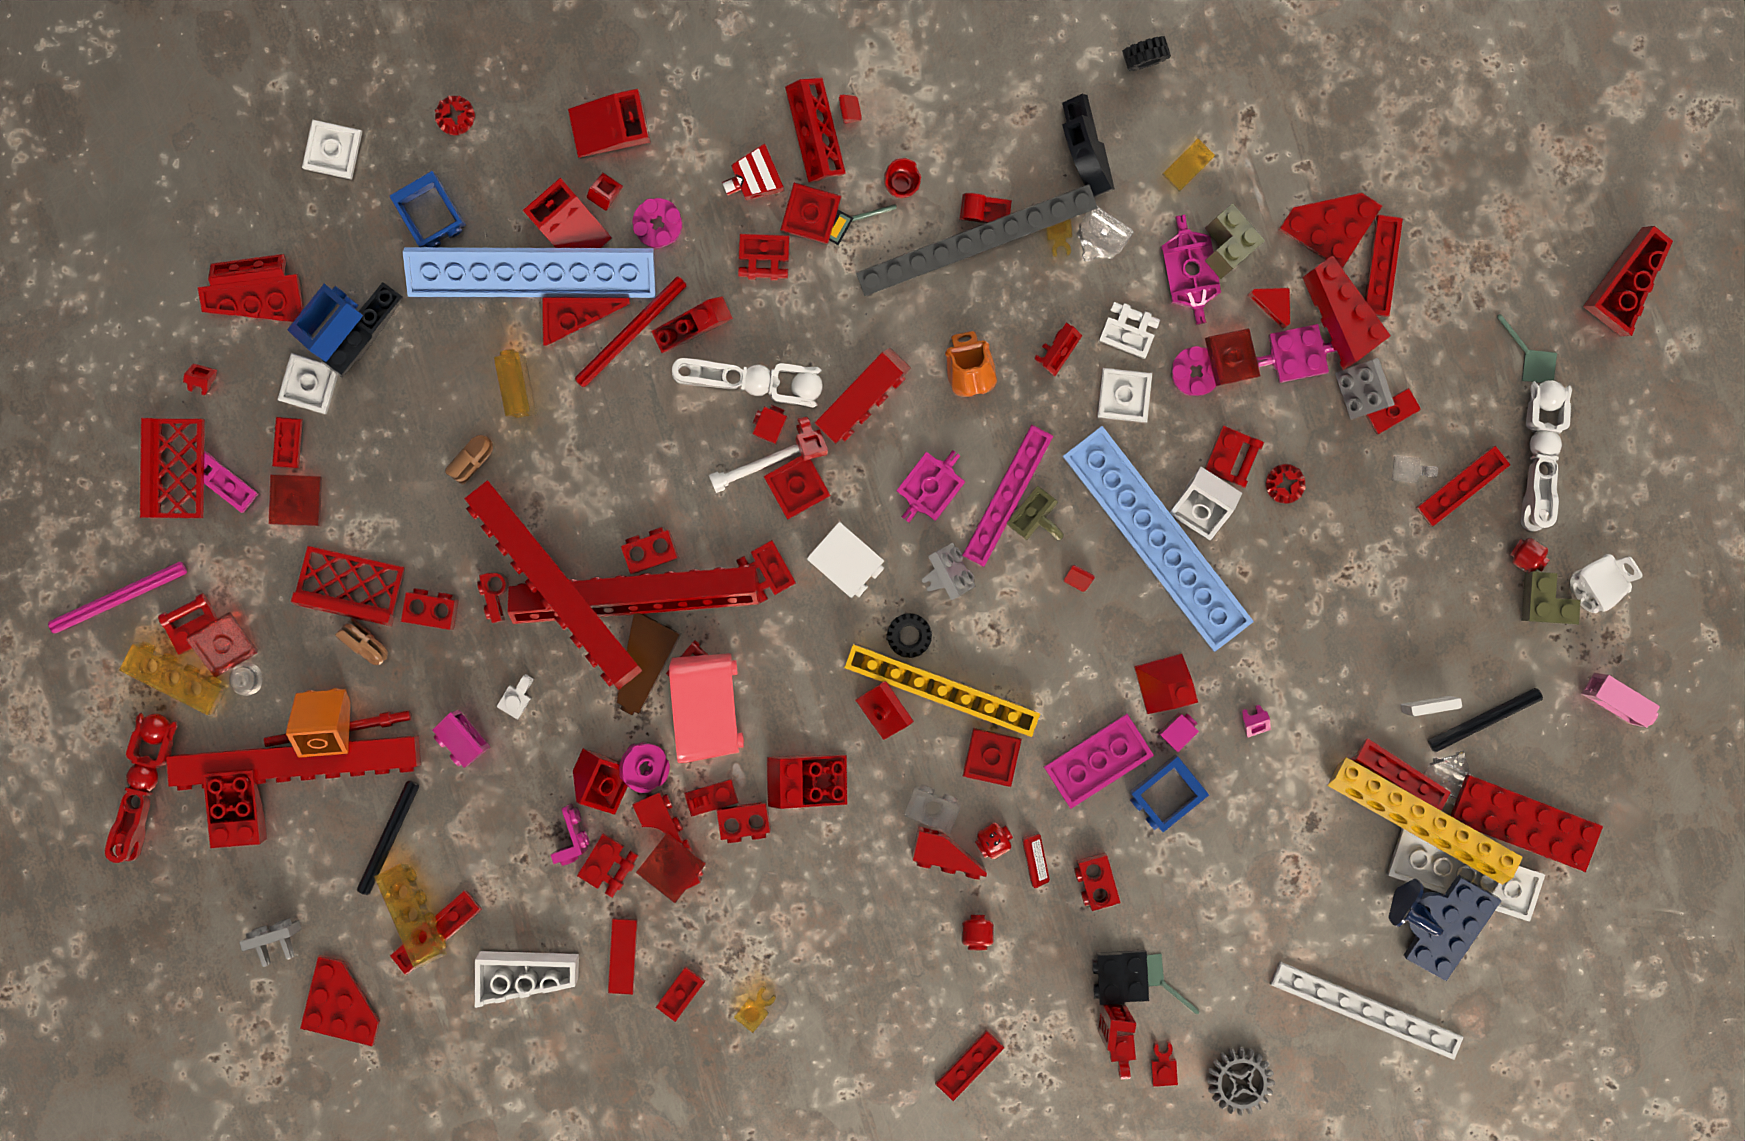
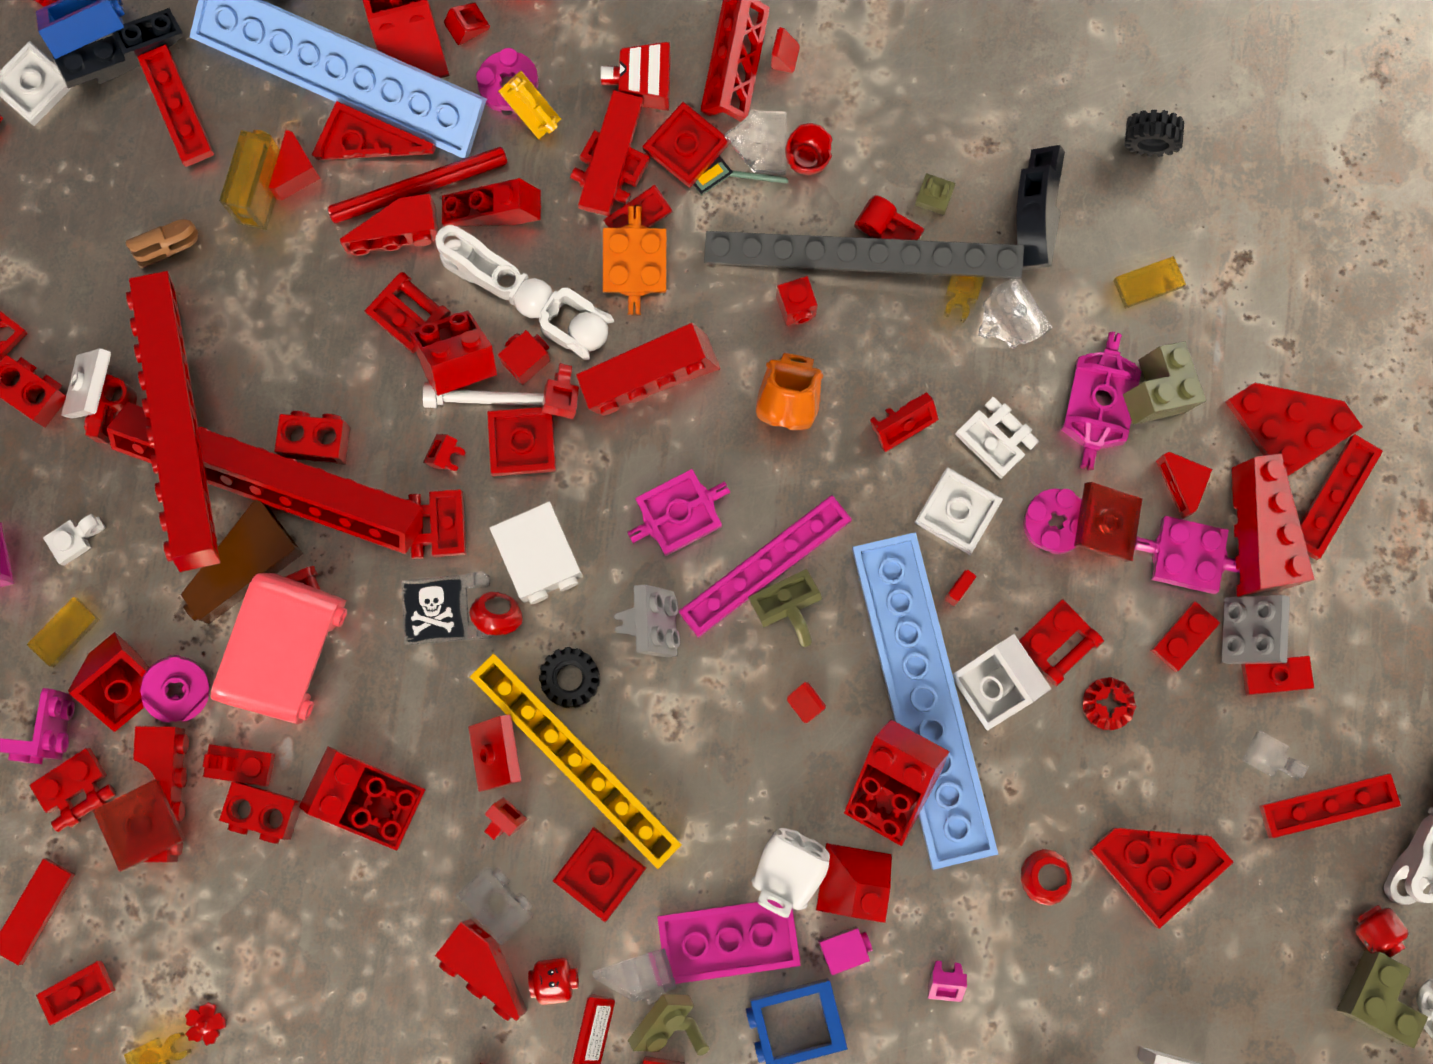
camera: 25 degrees right, 10 degrees down
none -> clear yellow tile [27,597,100,668]
none -> white plate [61,348,111,419]
none -> red plate [137,44,214,167]
none -> red plant [185,1002,227,1046]
none -> red slope [268,130,321,200]
none -> red slope [340,194,439,256]
none -> red plate [364,272,451,354]
none -> flag [401,572,493,646]
none -> red slope [409,310,497,396]
none -> red tile [423,434,466,471]
none -> red piece [469,591,523,635]
none -> red tile [484,797,528,840]
none -> yellow hinge [498,70,561,140]
none -> red tile [578,90,644,217]
none -> clear slope [592,948,677,1005]
none -> red plate [603,184,673,228]
none -> orange plate [603,206,666,315]
none -> olive plate [628,994,710,1056]
none -> clear slope [724,109,787,175]
none -> white piece [751,828,830,918]
none -> red brick [776,276,818,326]
none -> red slope [844,720,950,847]
none -> olive tile [915,173,956,215]
none -> red tile [945,570,977,606]
none -> red piece [1021,849,1072,906]
none -> red plate [1089,828,1234,929]
none -> red plate [1150,601,1220,672]

